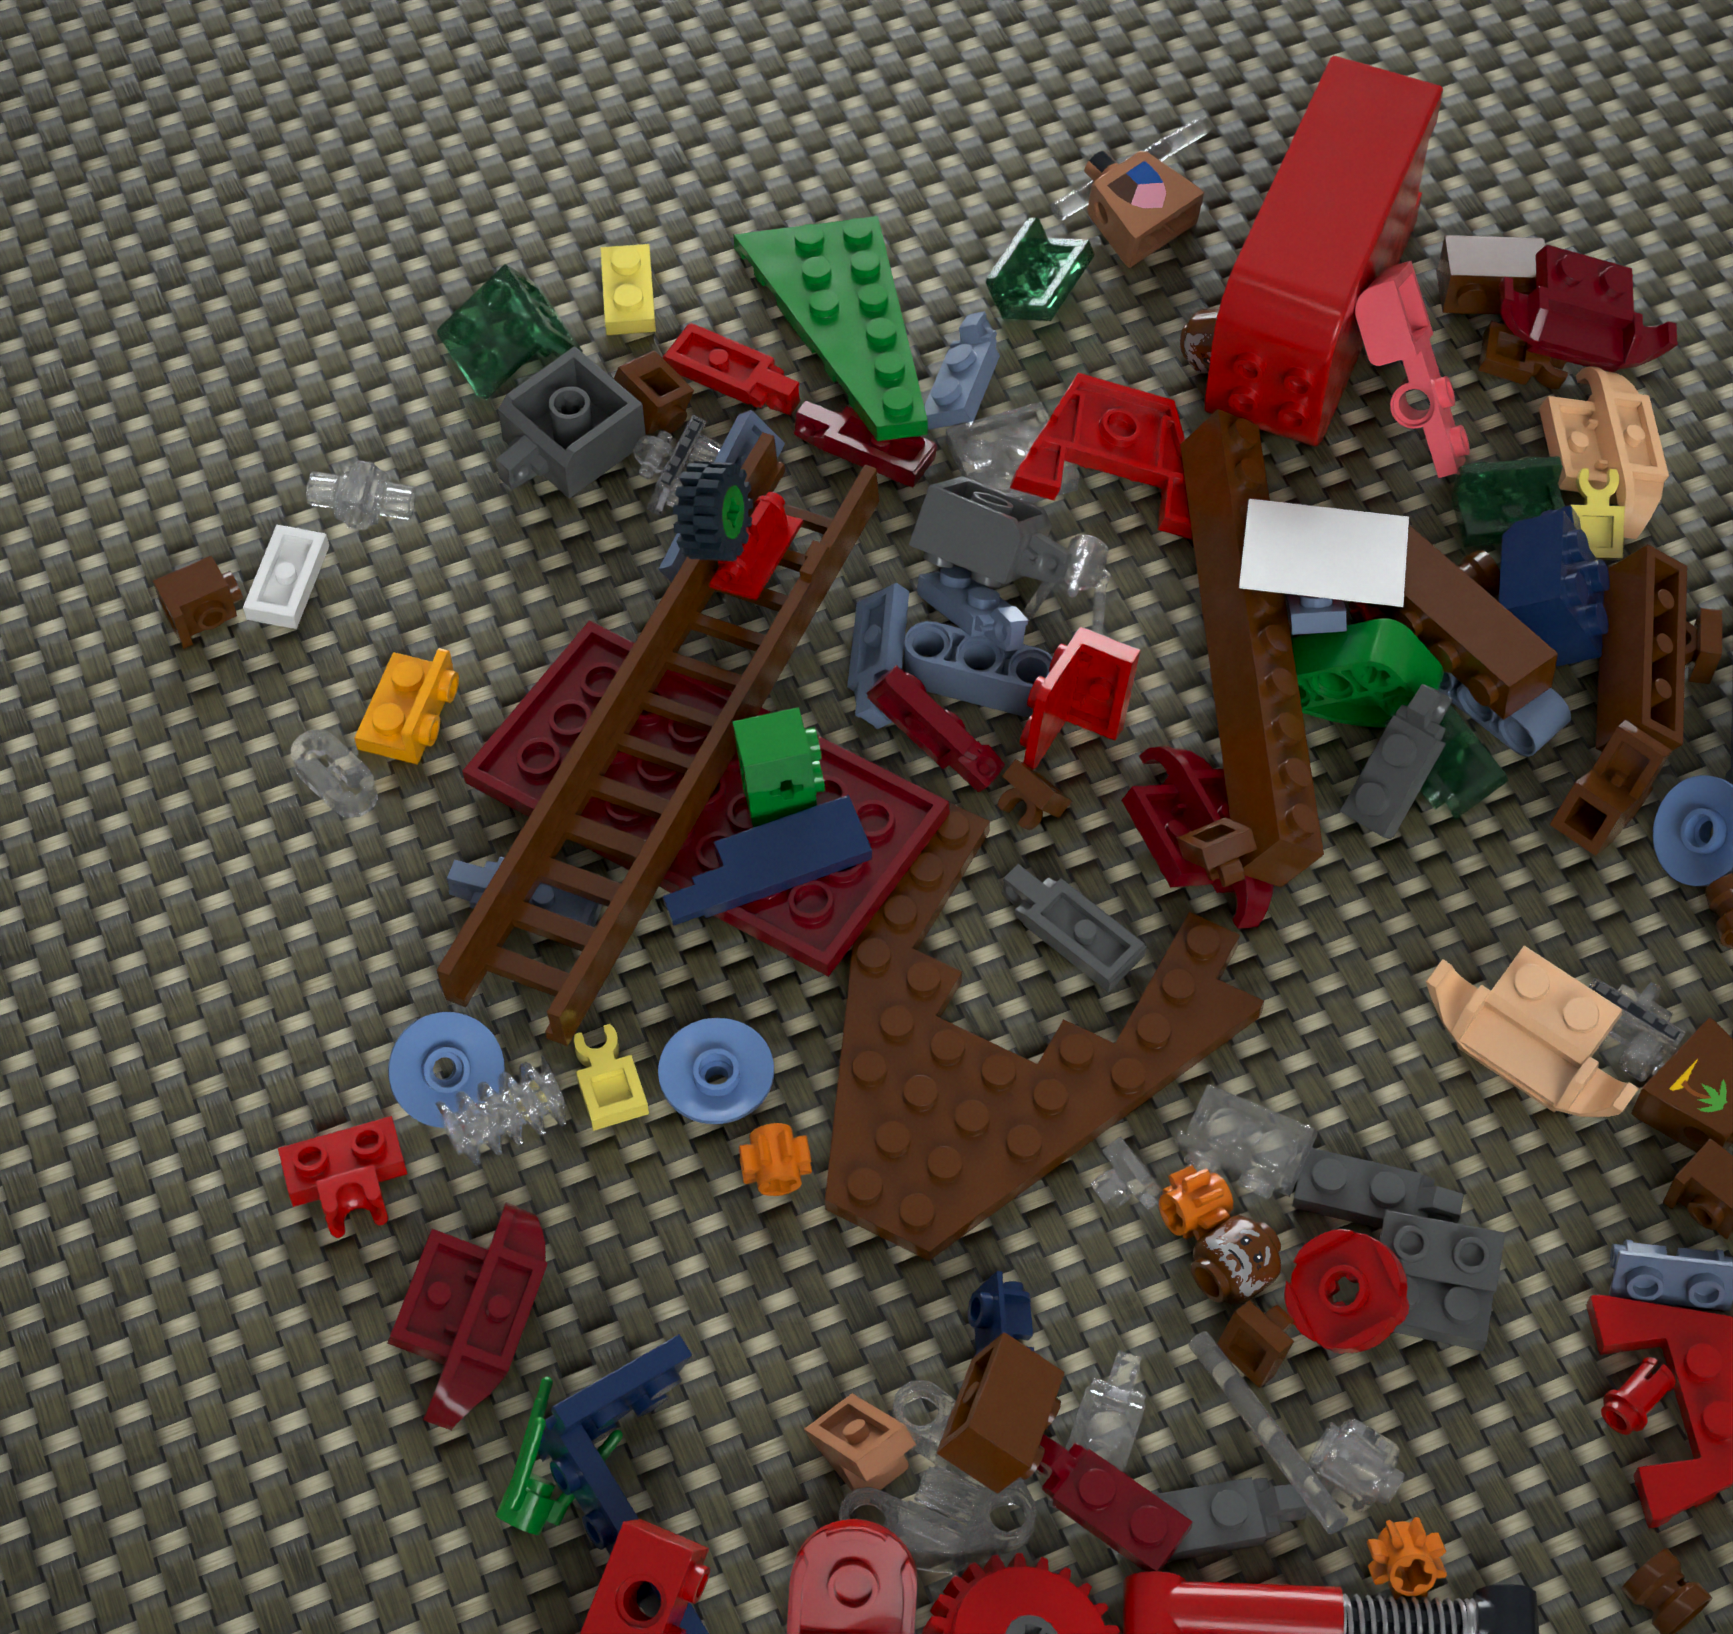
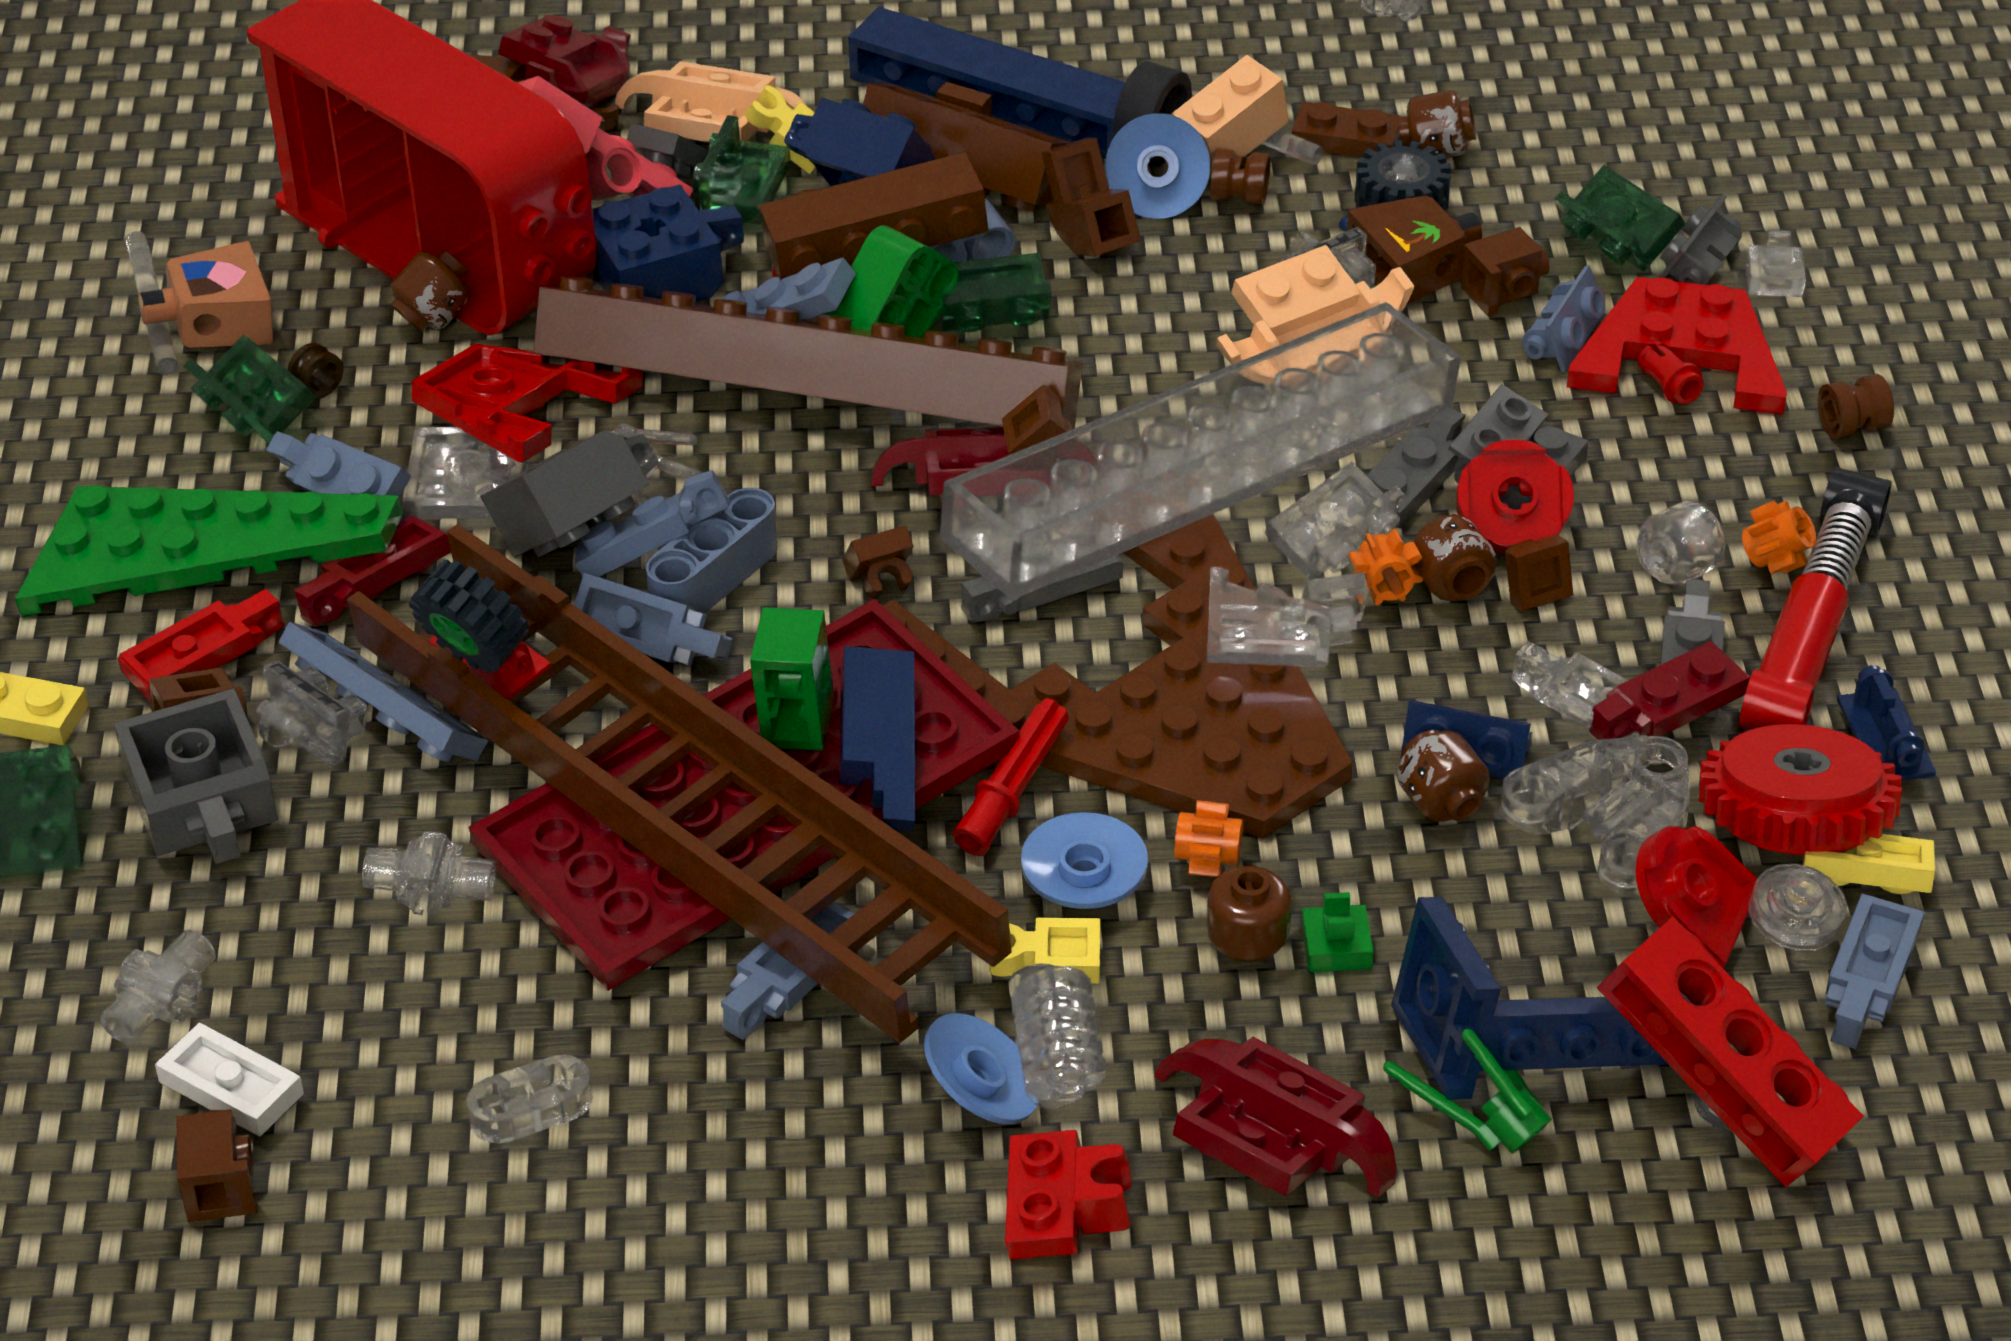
camera: 70 degrees left, 15 degrees down
light orange bracket [354,648,459,765] -> none
nougat slope [804,1393,916,1501] -> none
dark red hinge [866,665,1005,793] -> none
reddish brown brick [936,1332,1065,1494] -> none
red bracket [1020,626,1141,770] -> none
clear bar [1189,1331,1348,1534] -> none
white sticker [1239,499,1409,607] -> none
dark grey hinge [1340,684,1453,840] -> none
none -> dark brown bush [287,342,344,399]
none -> clear axle [362,832,496,916]
none -> dark blue hinge [592,184,744,302]
none -> dark grey plate [627,123,715,179]
none -> clear brick [940,302,1461,600]
none -> red axle [951,698,1069,856]
none -> clear wing [1207,567,1330,667]
none -> reddish brown head [1207,866,1292,962]
none -> green tile [1301,892,1373,972]
none -> reddish brown head [1397,730,1490,822]

